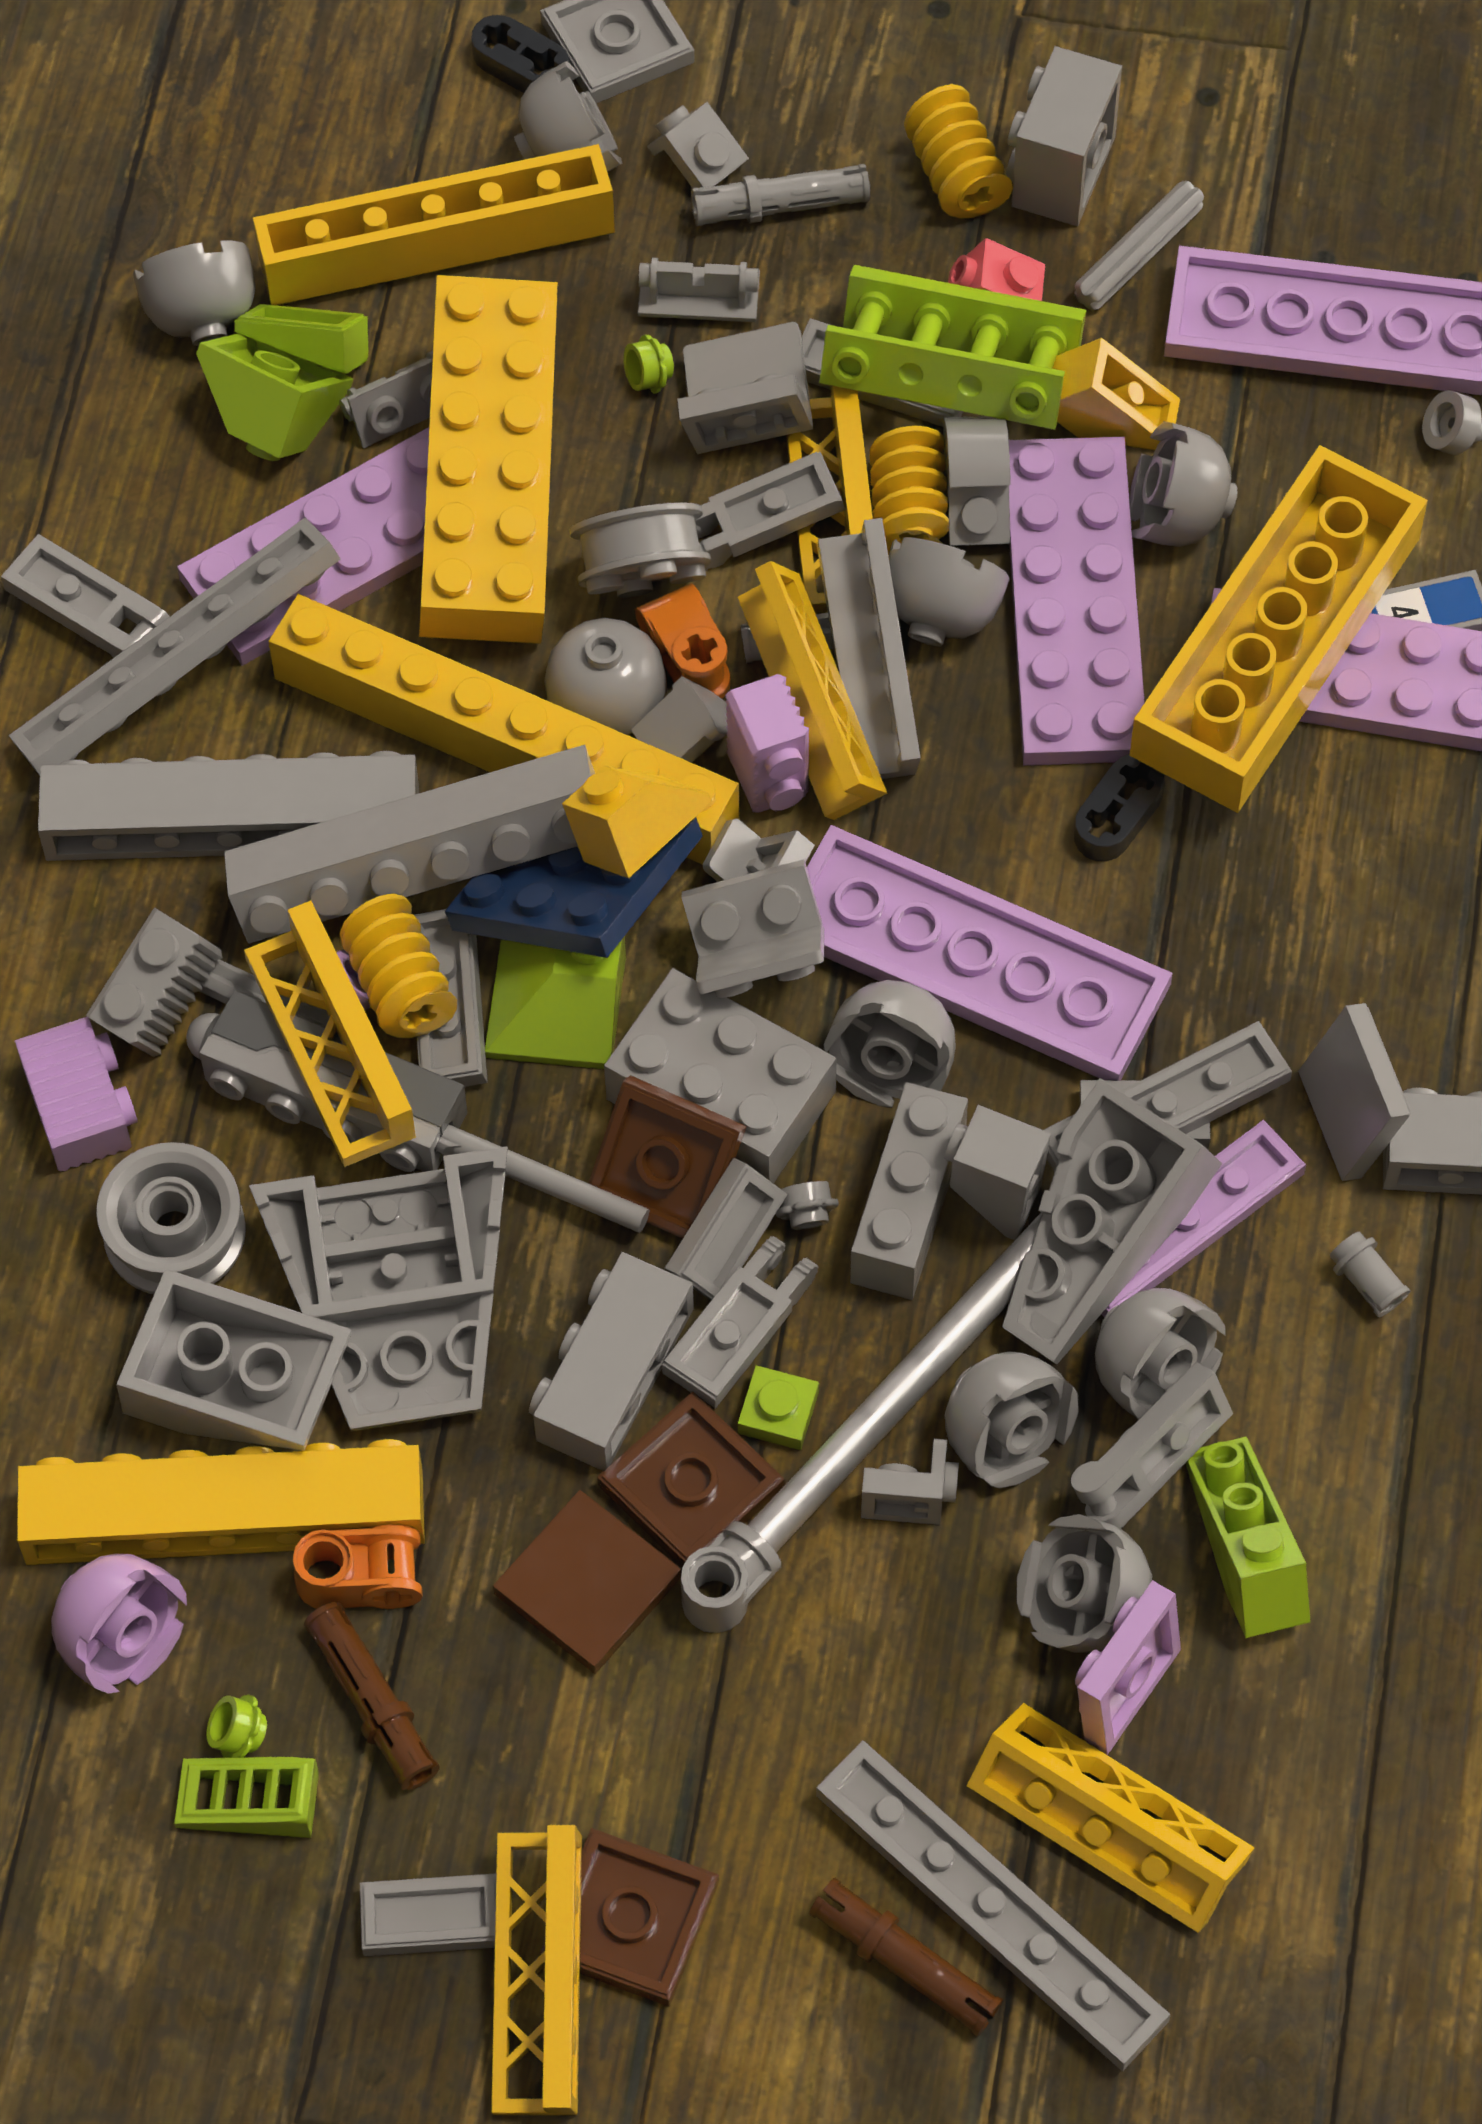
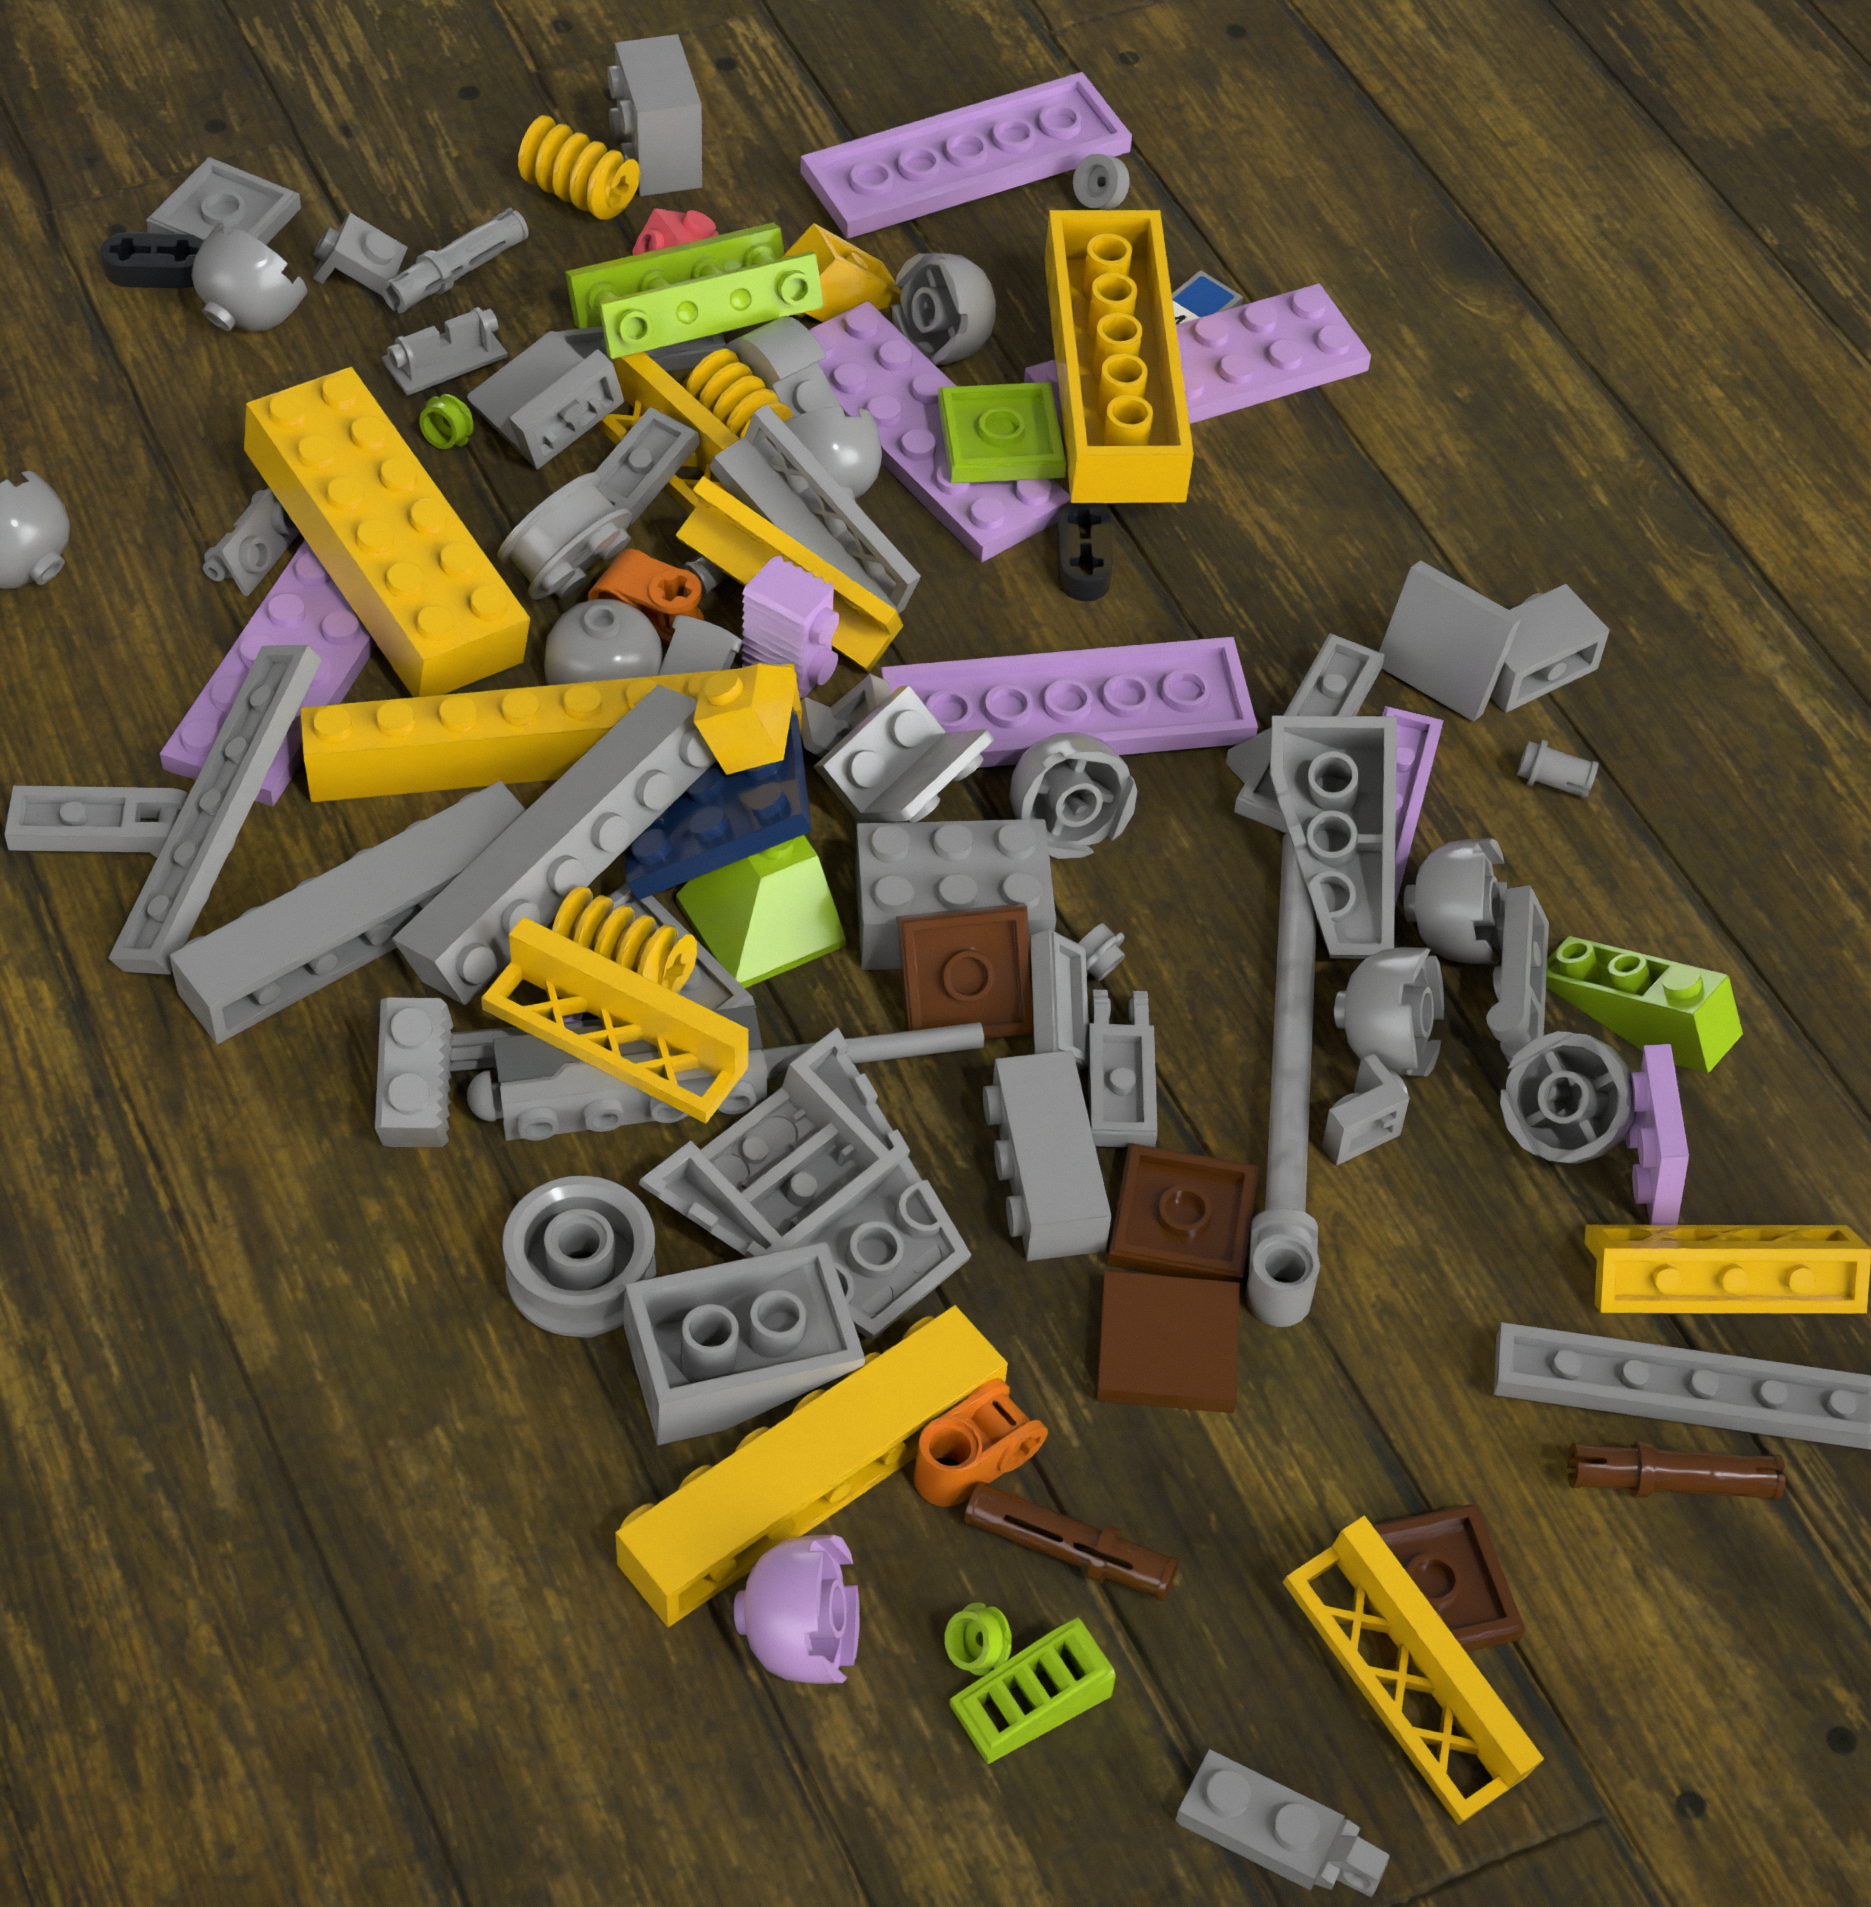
camera: 40 degrees left, 10 degrees down
lavender brick [15,1017,138,1171] -> none
lime slope [196,333,354,461] -> none
lime slope [234,304,369,374] -> none
yellow brick [253,144,615,305] -> none
light grey tile [360,1874,497,1956] -> none
lime plate [738,1365,819,1450] -> none
light grey brick [850,1082,968,1300] -> none
light grey slope [944,1105,1051,1240] -> none
light grey axle [1074,181,1204,311] -> none
none -> lime tile [938,382,1066,483]
none -> light grey hinge [1176,1749,1390,1897]

